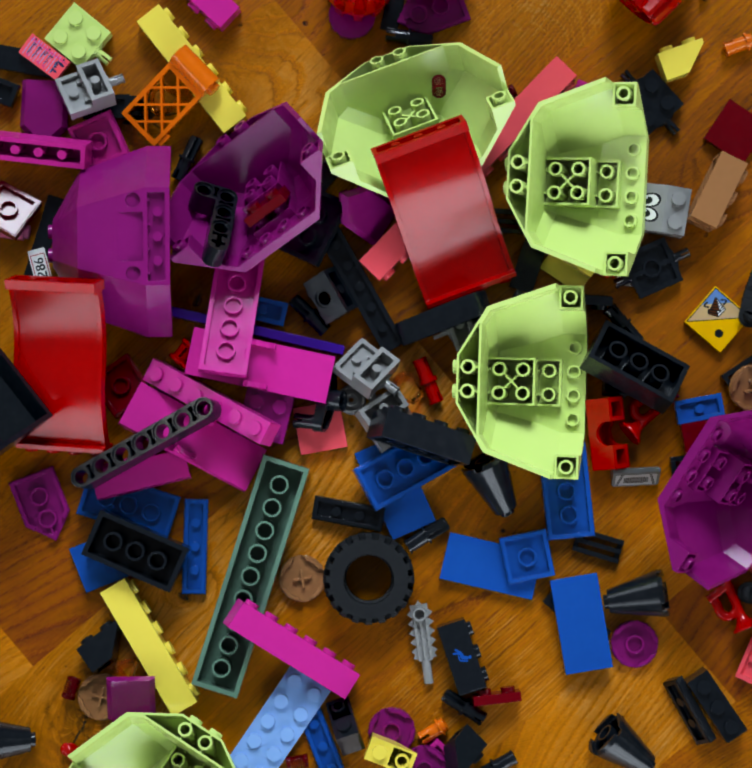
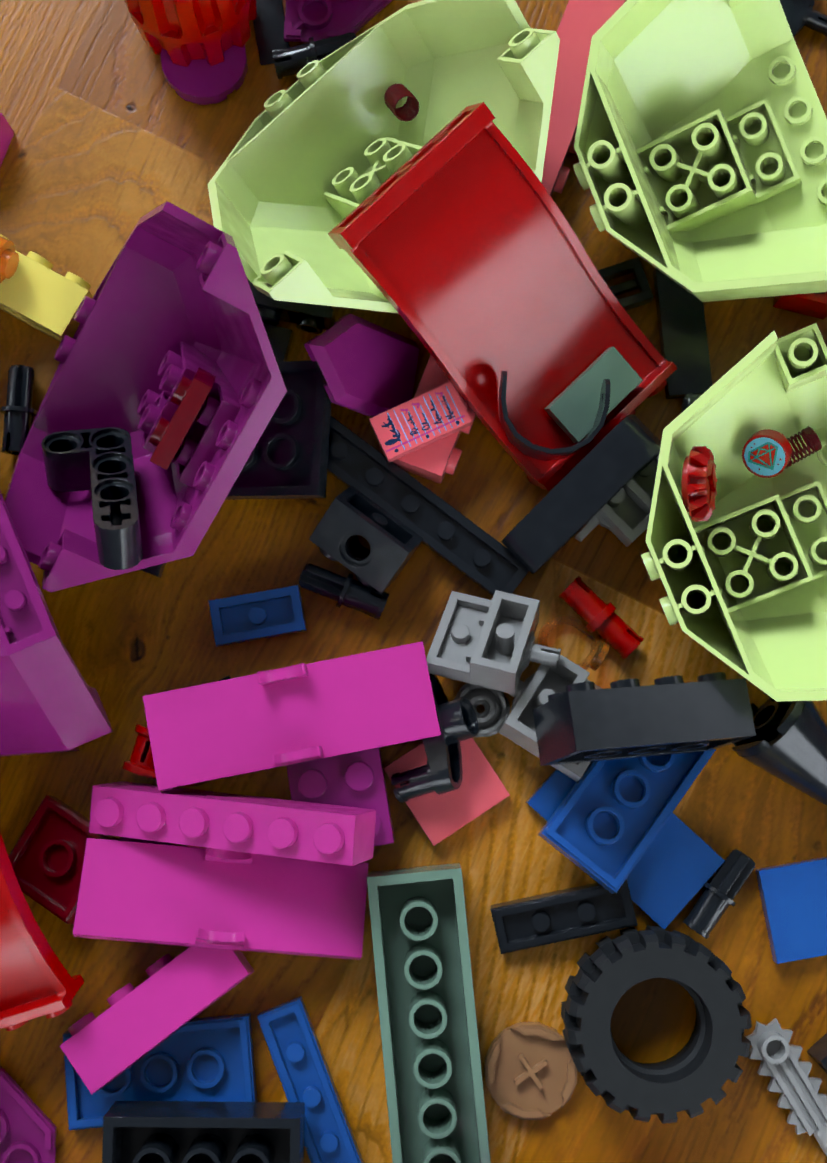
camera: 20 degrees left, 5 degrees down
beam [70,397,222,489] -> none
dark purple tile [171,306,345,356] -> none
dark pink piece [198,259,265,379] -> none
light yellow panel [540,254,594,286] -> none
none -> coral tile [369,382,472,463]
none -> black piece [498,371,610,461]
none -> sand green tile [544,346,643,443]
none -> red gear [681,446,718,522]
none -> tile [742,429,792,478]
none -> dark red piece [785,426,822,469]

